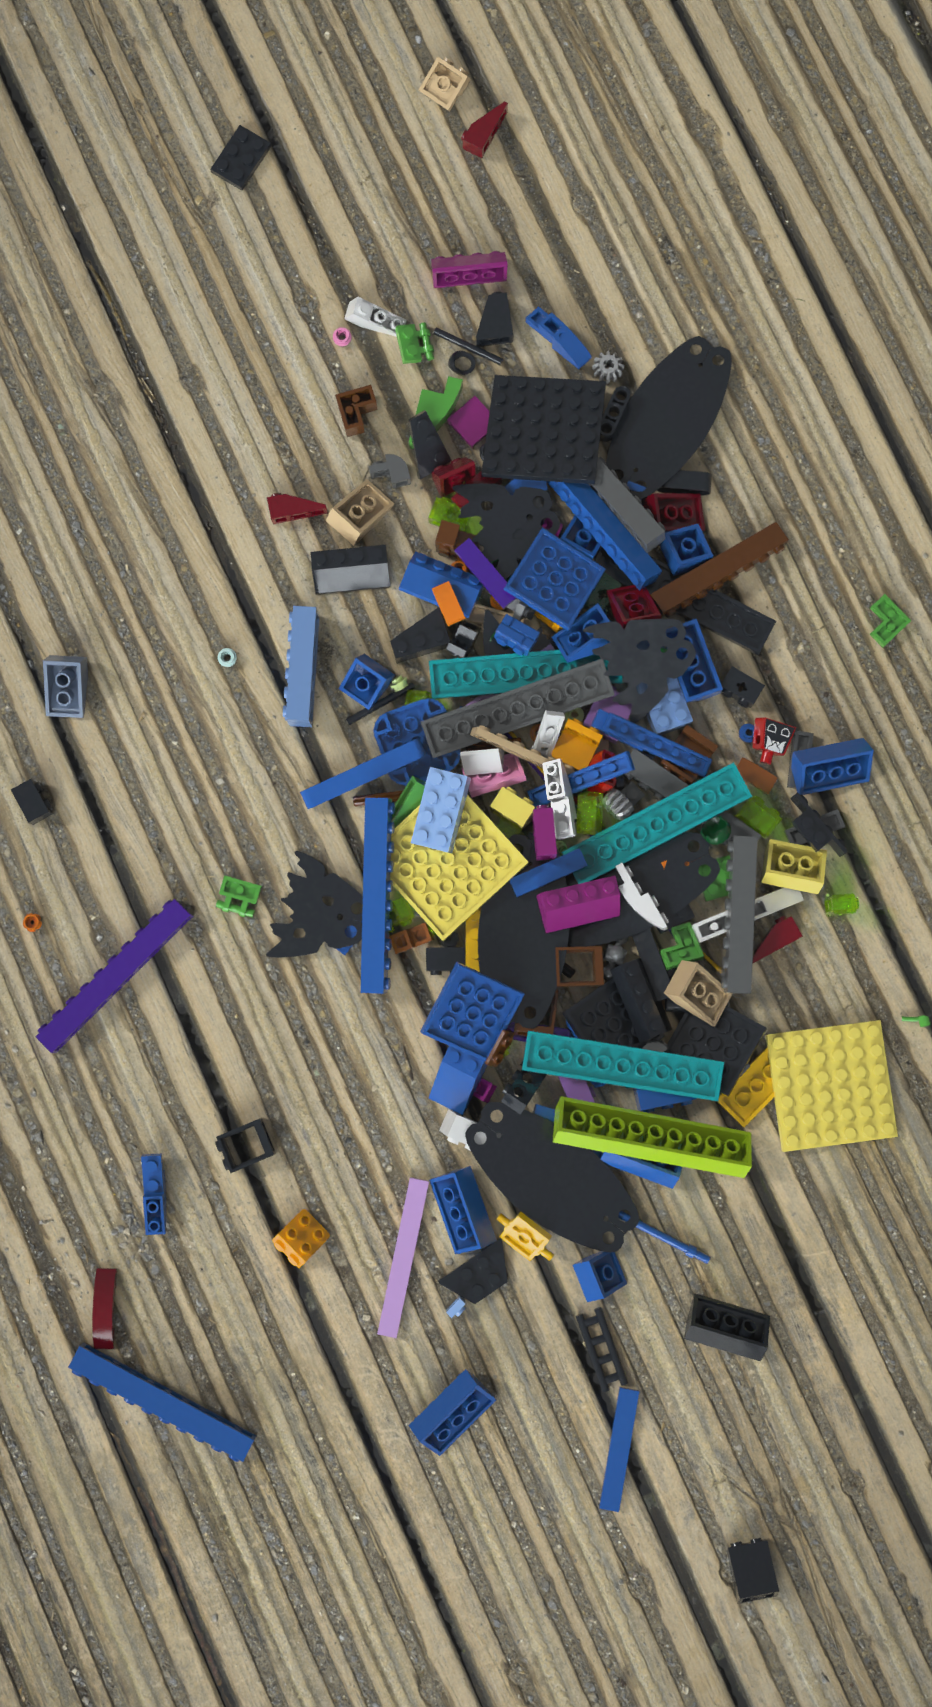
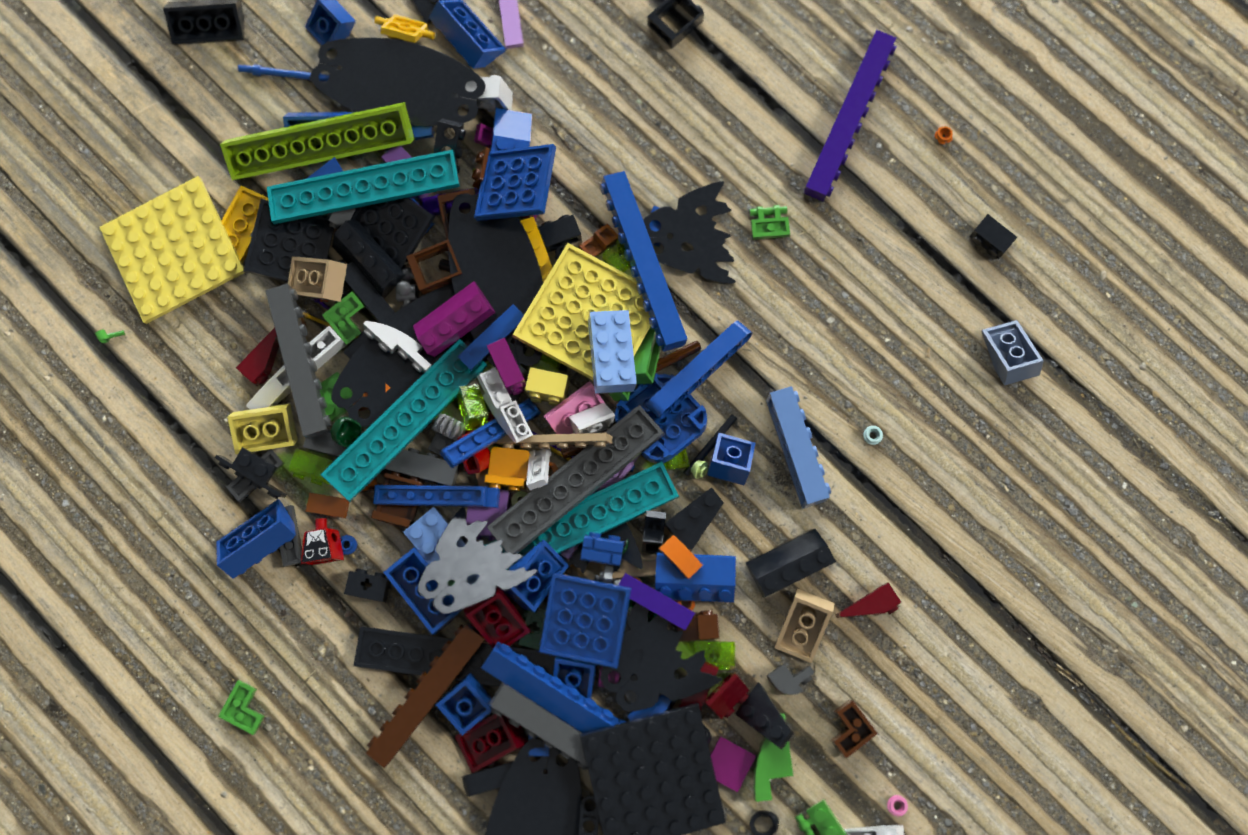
camera: 160 degrees right, 5 degrees down
clear neon green brick [824,893,859,917] -> none

